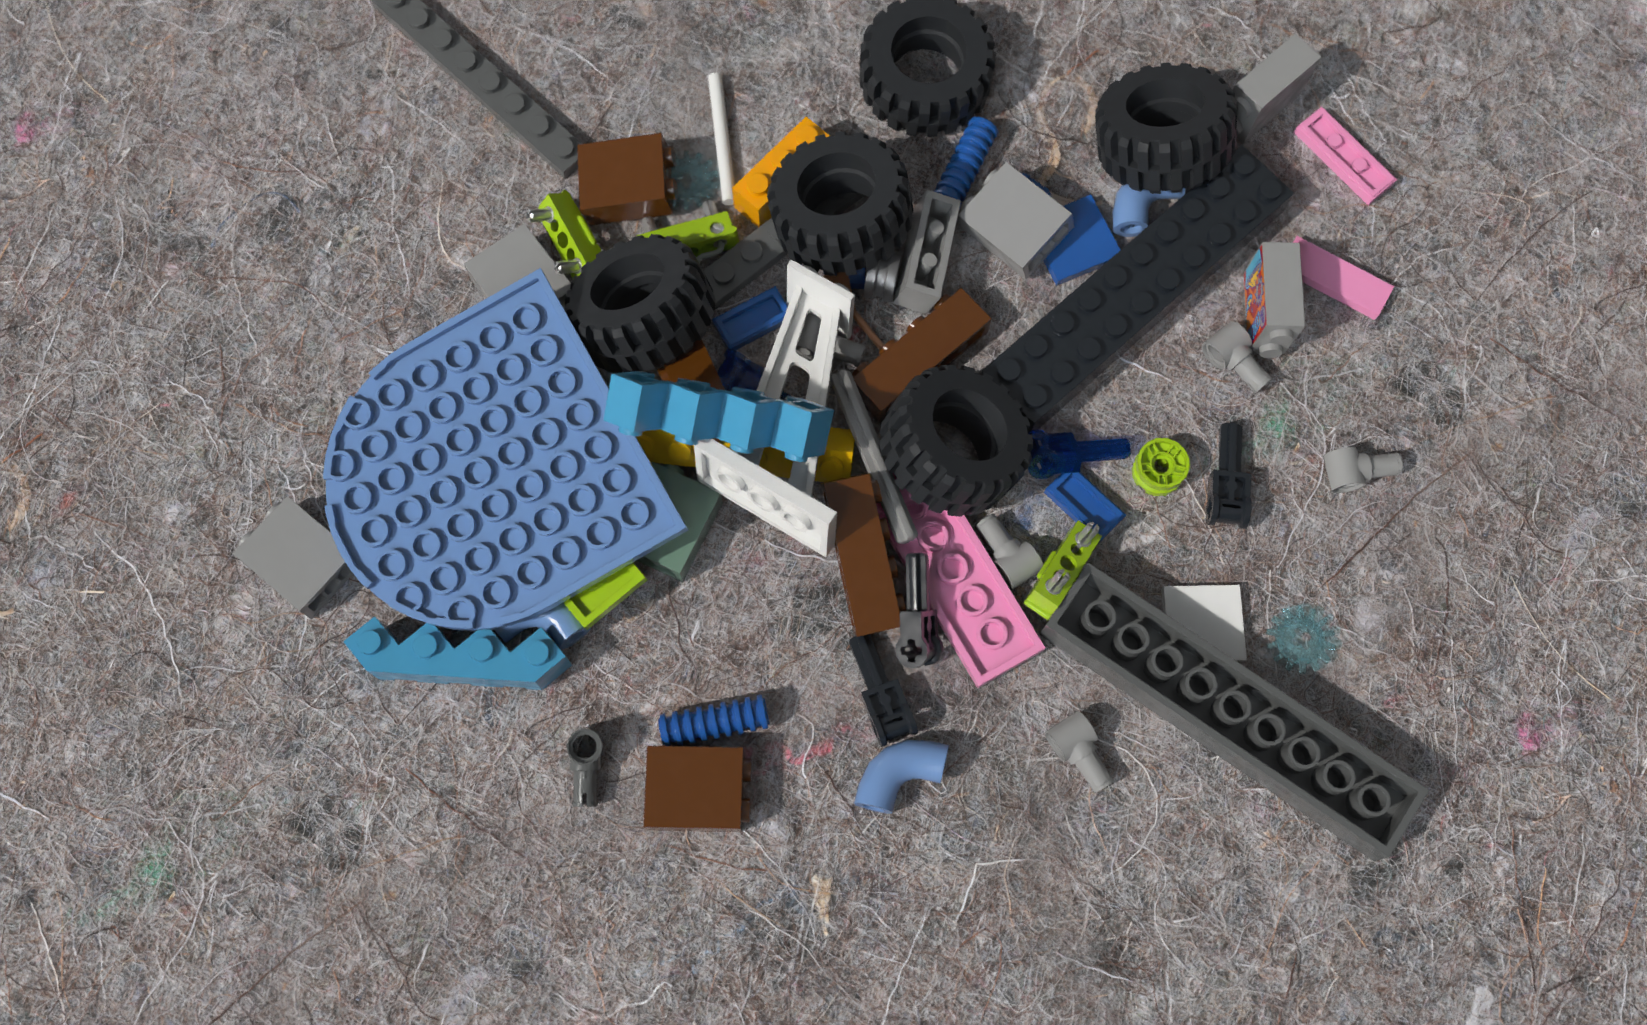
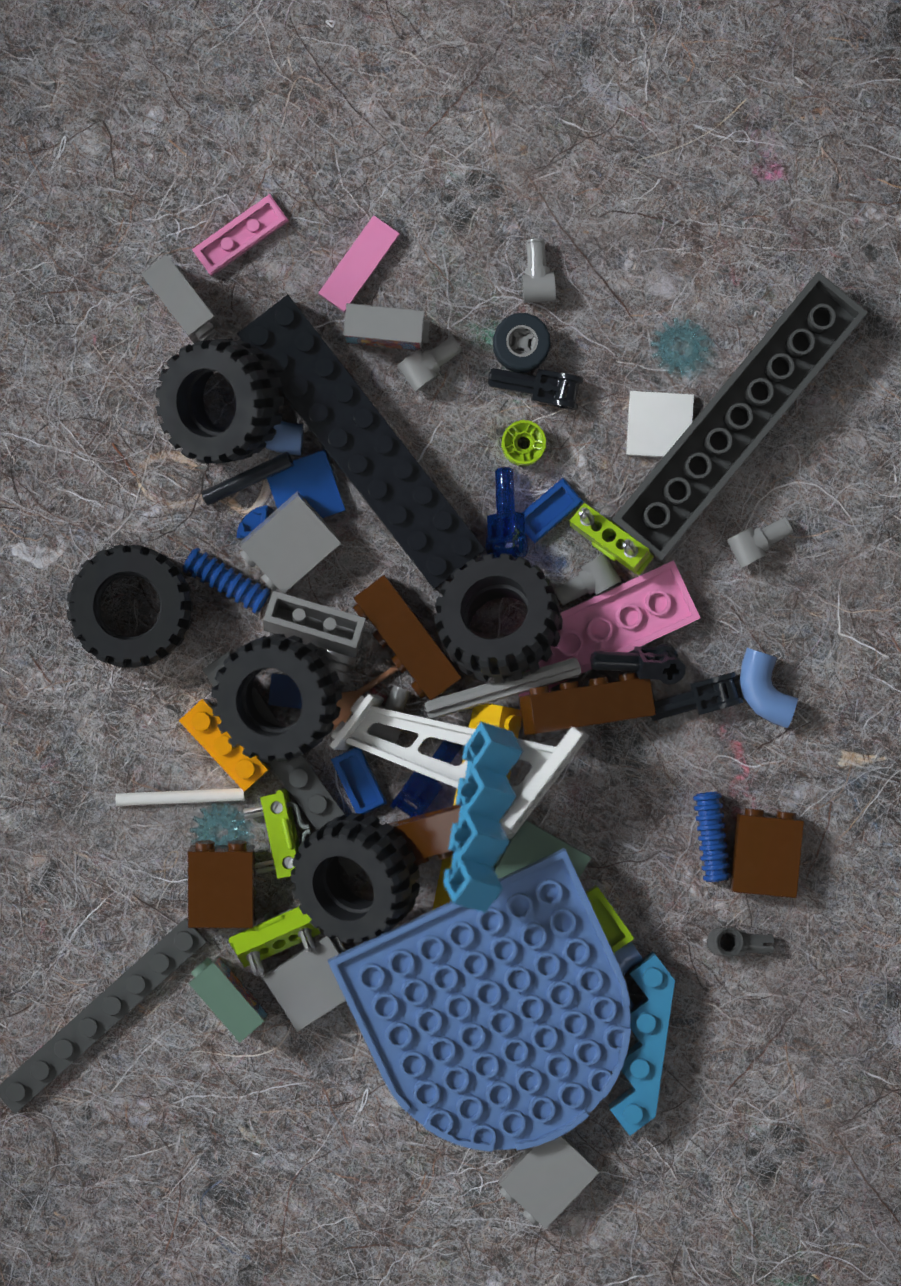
camera: 85 degrees left, 15 degrees up
none -> sand green brick [188,956,268,1043]
none -> black piece [201,452,294,506]
none -> black wheel [493,313,551,373]

